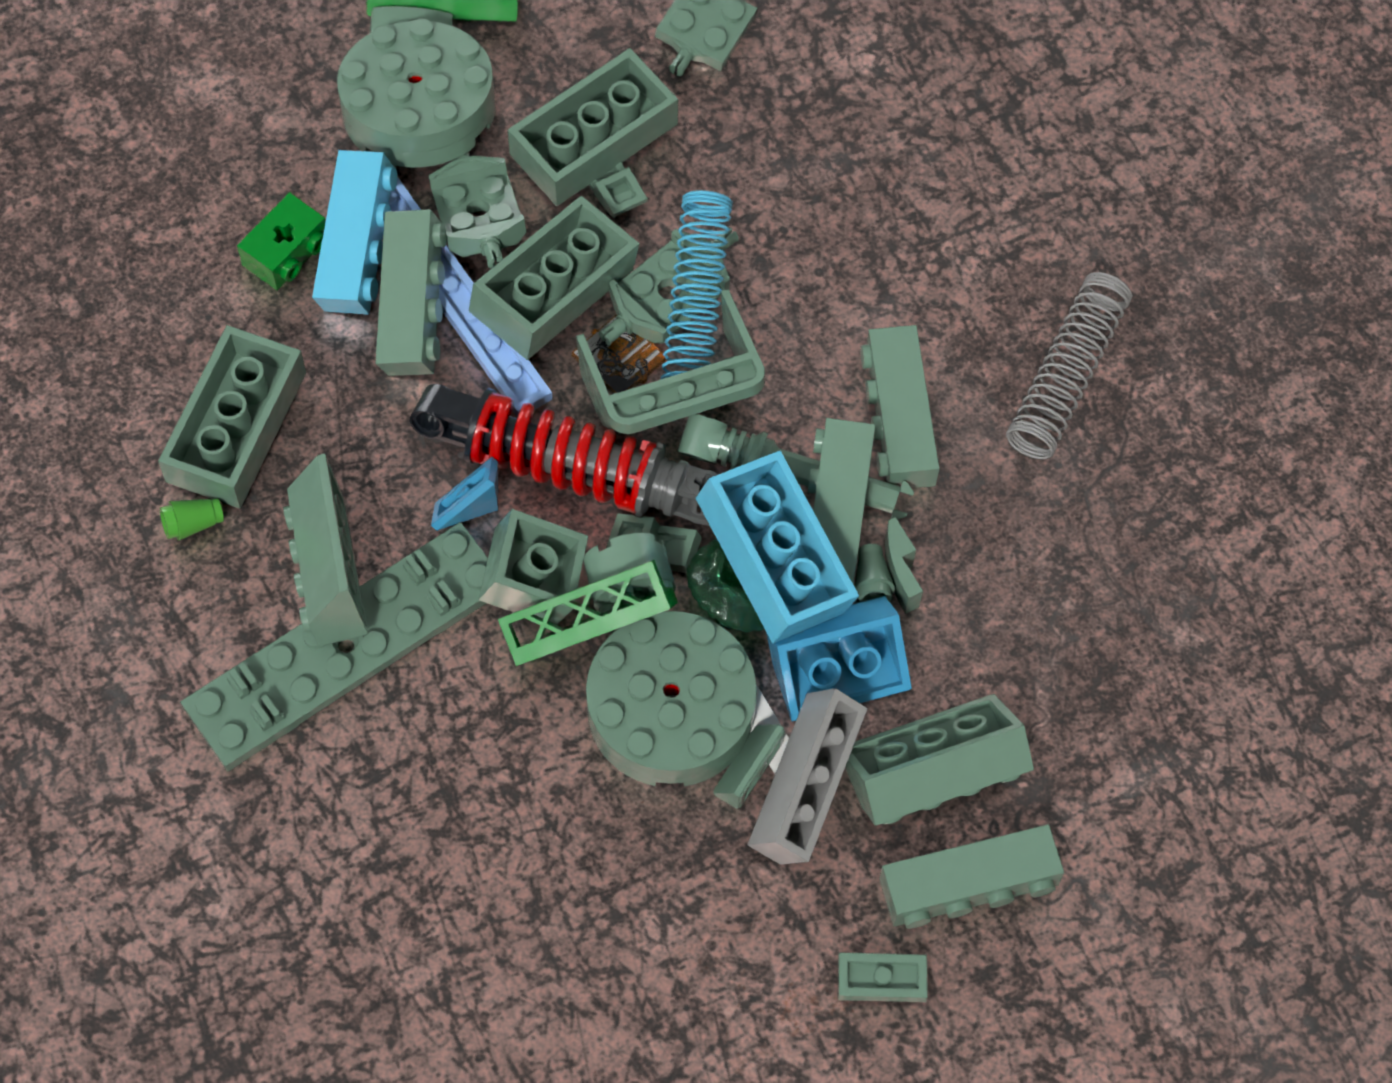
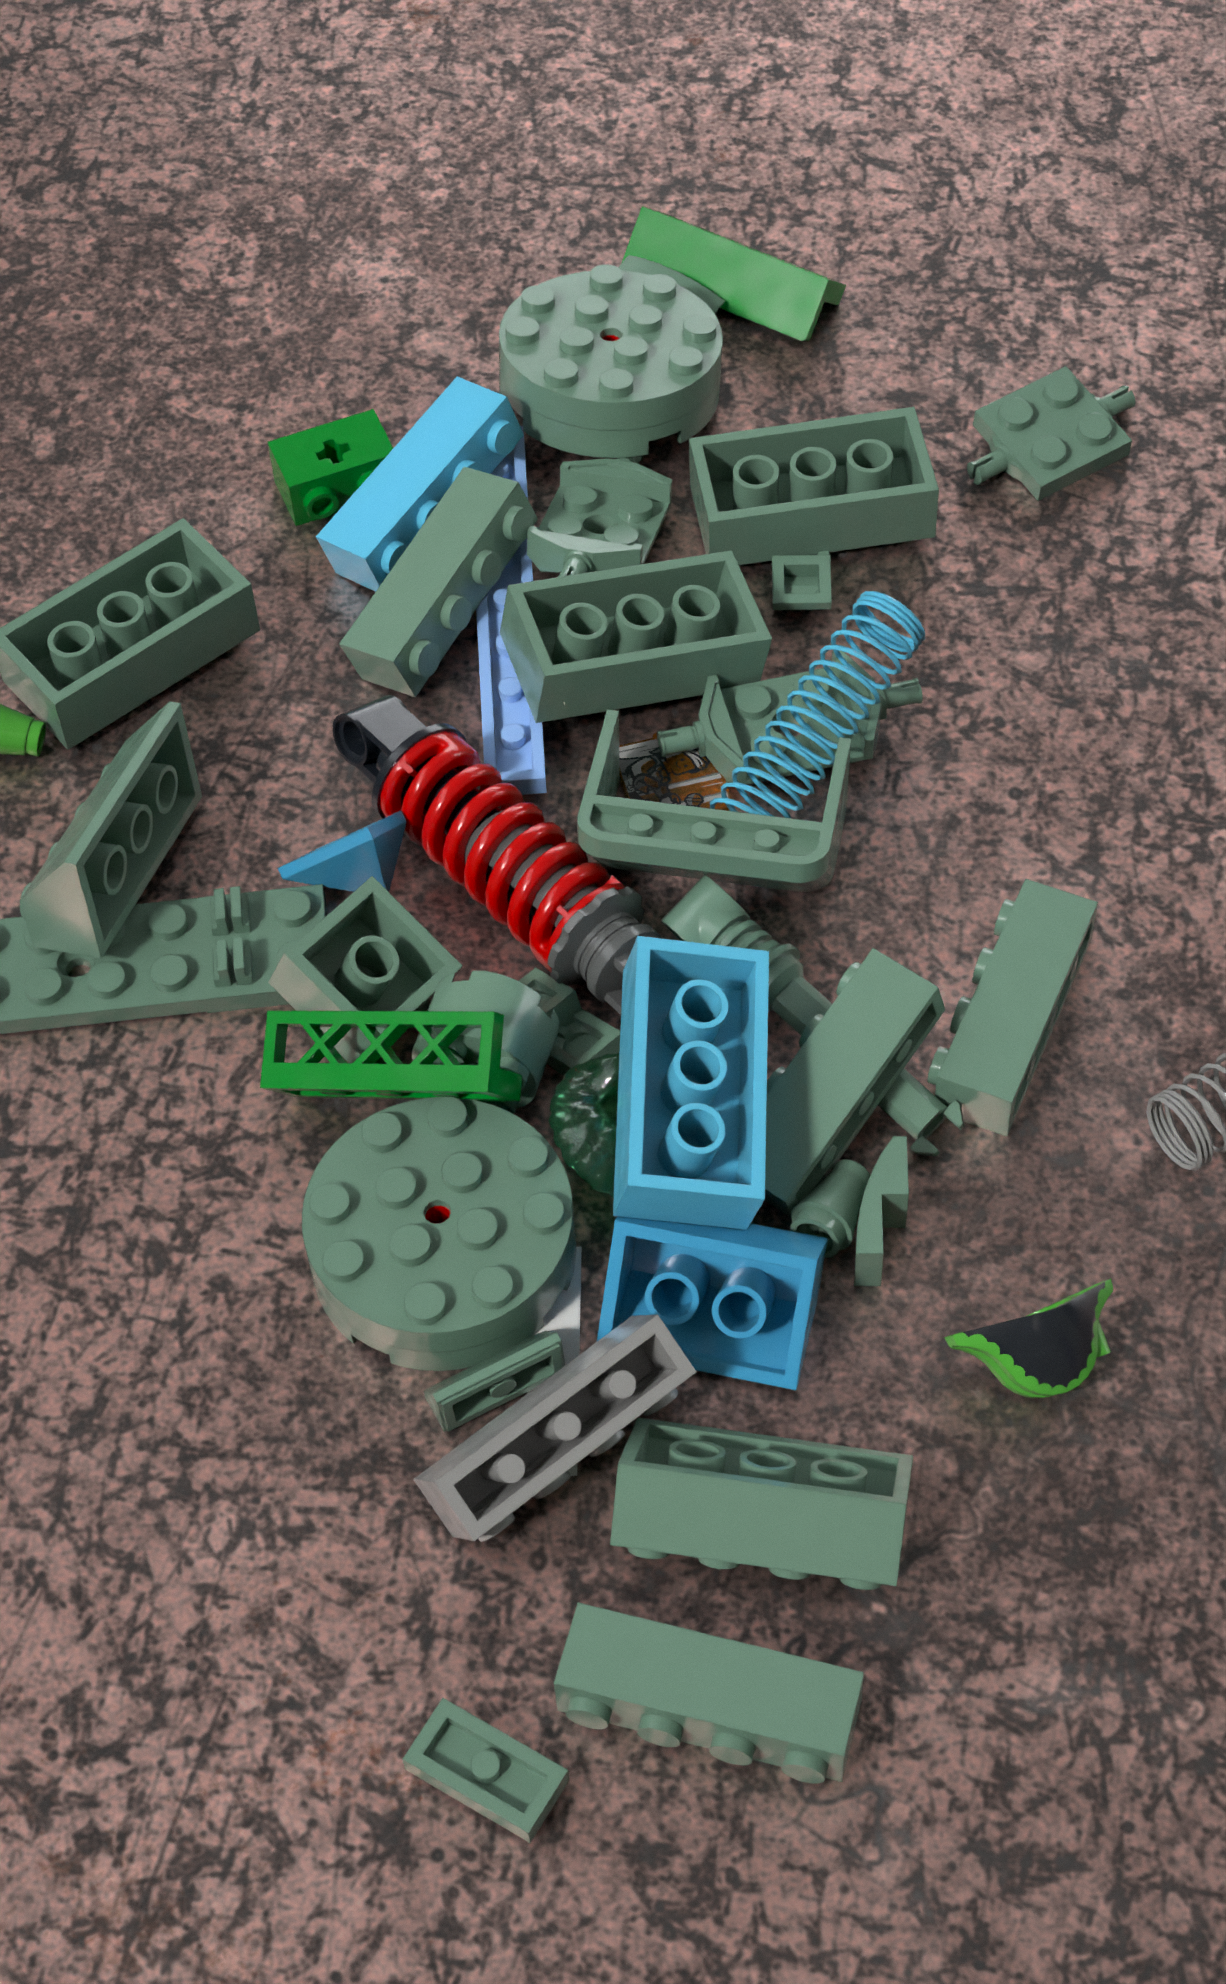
camera: 35 degrees right, 10 degrees down
none -> black hat [944,1278,1113,1399]

